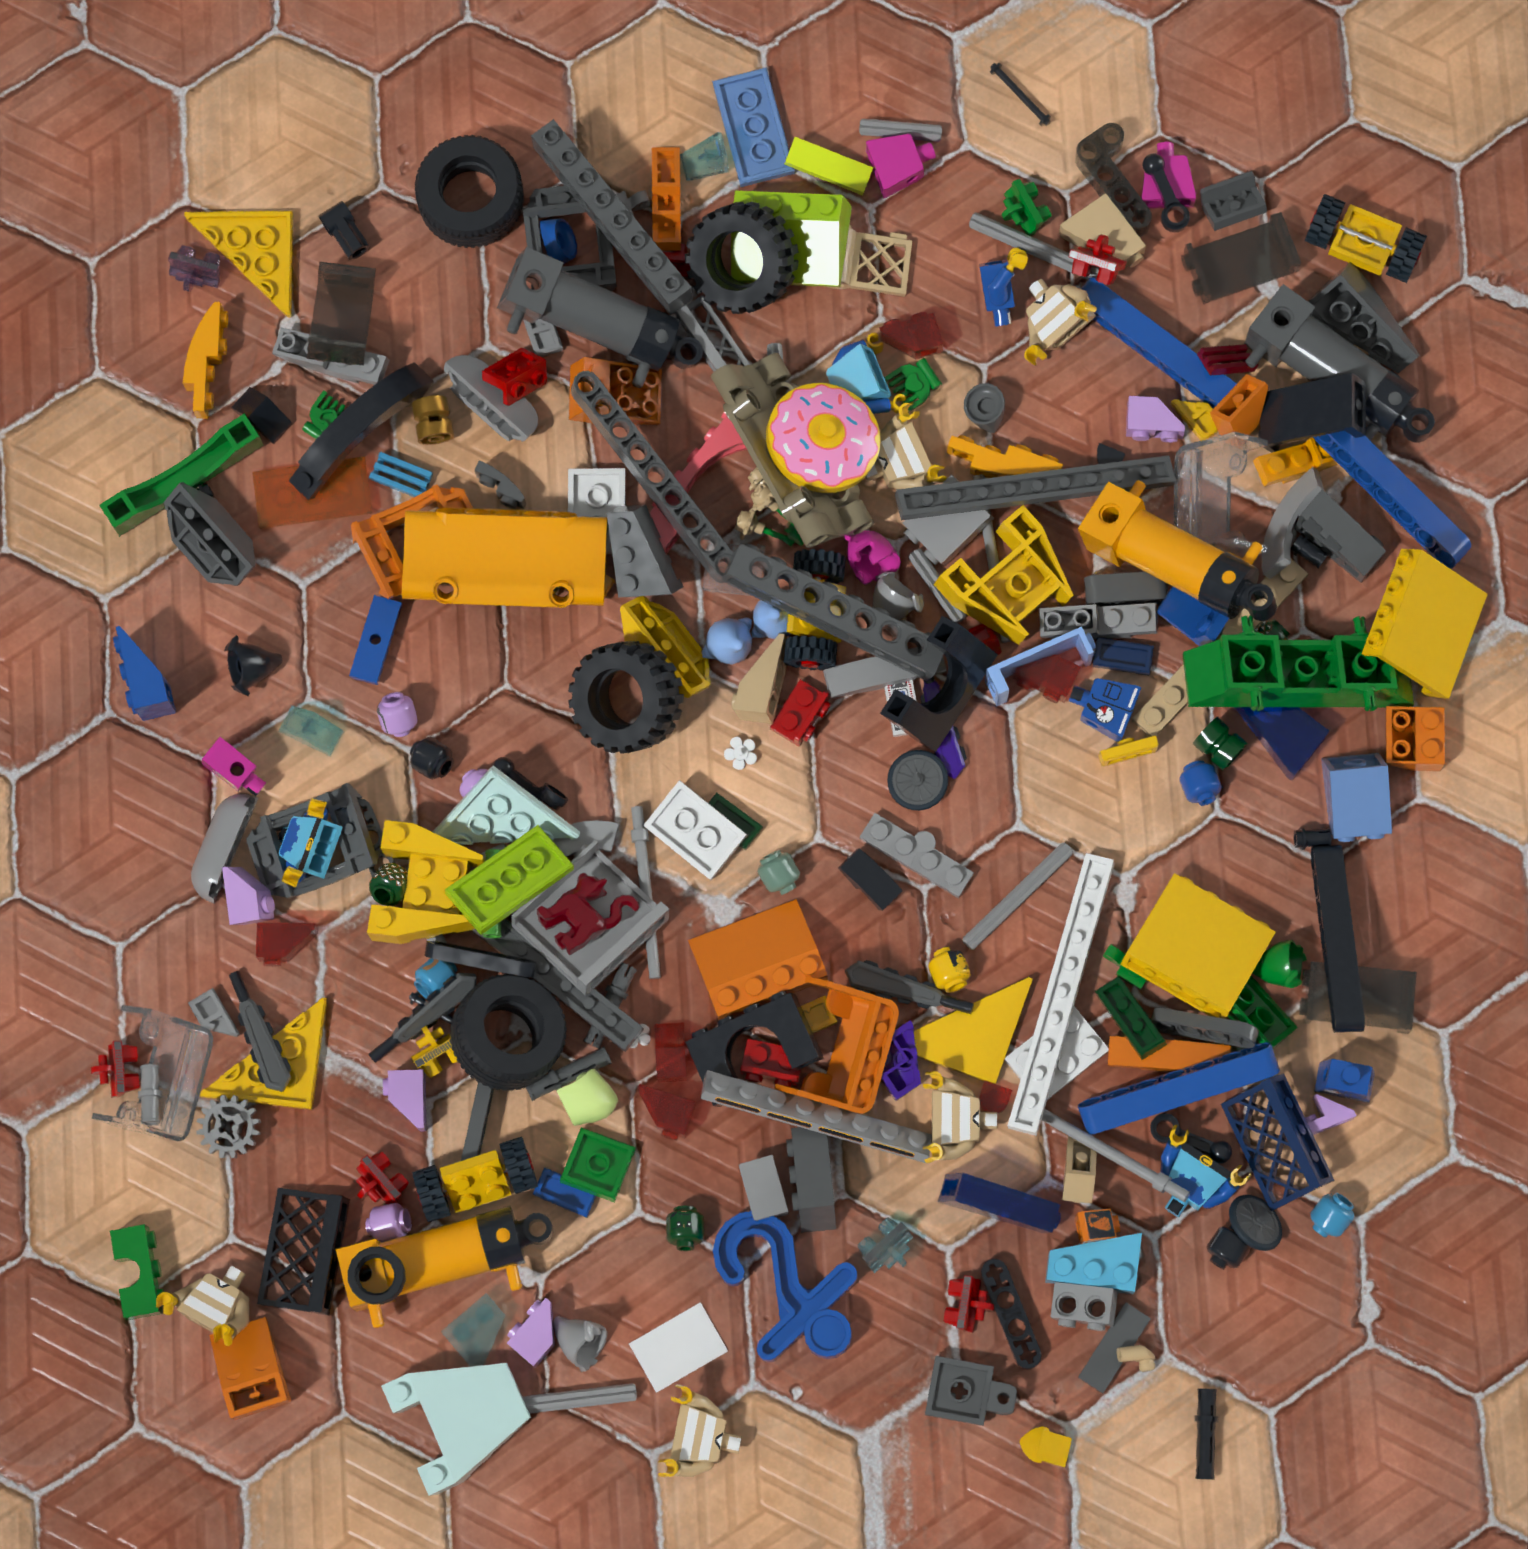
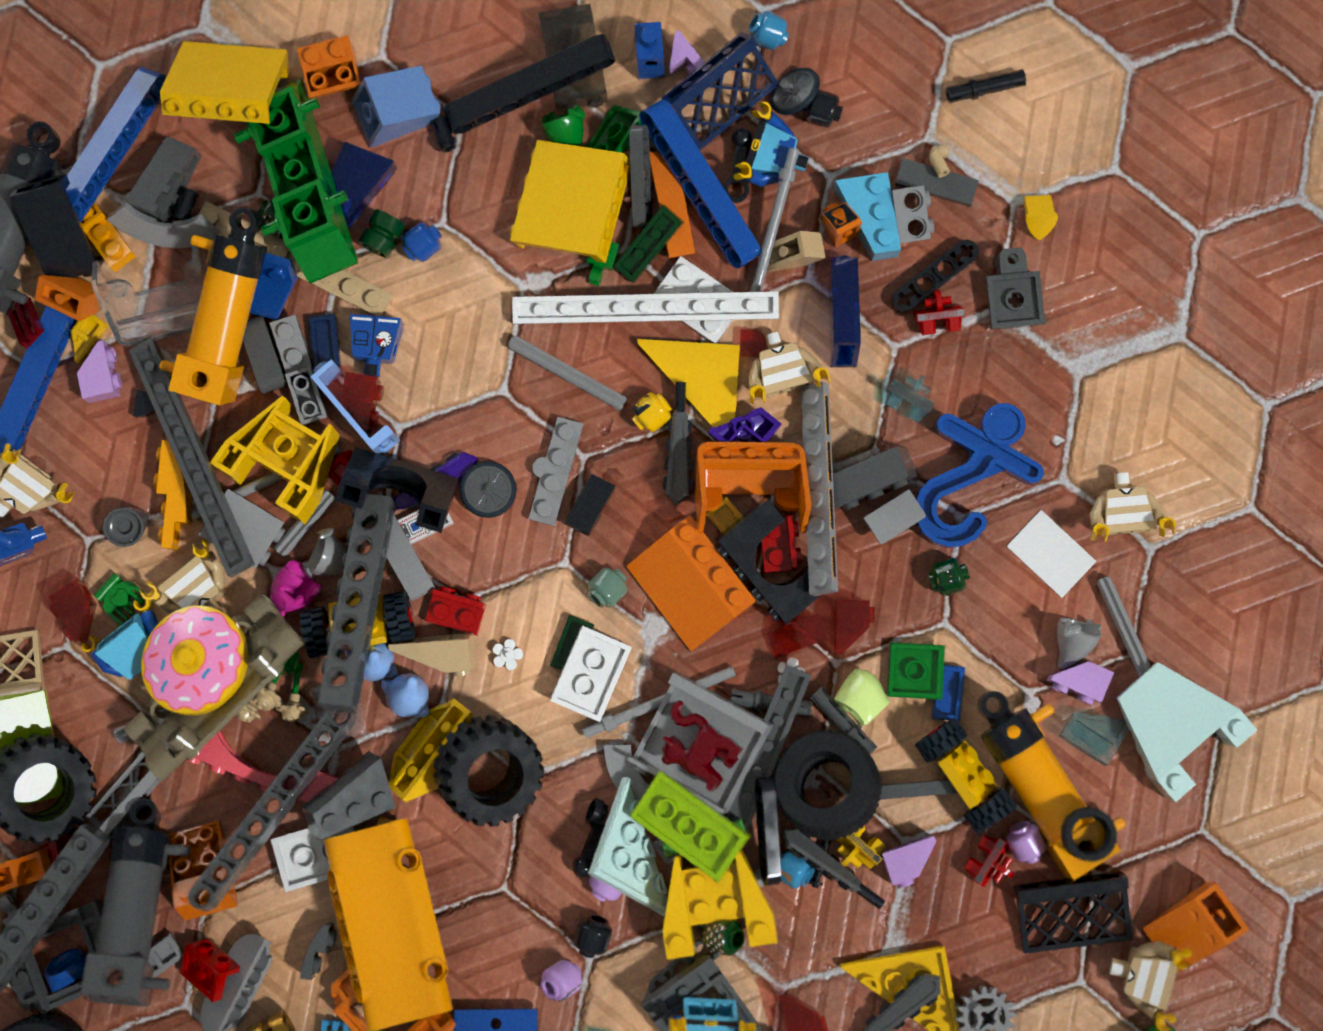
camera: 105 degrees left, 5 degrees up
yellow plate [1098,735,1159,767] -> none

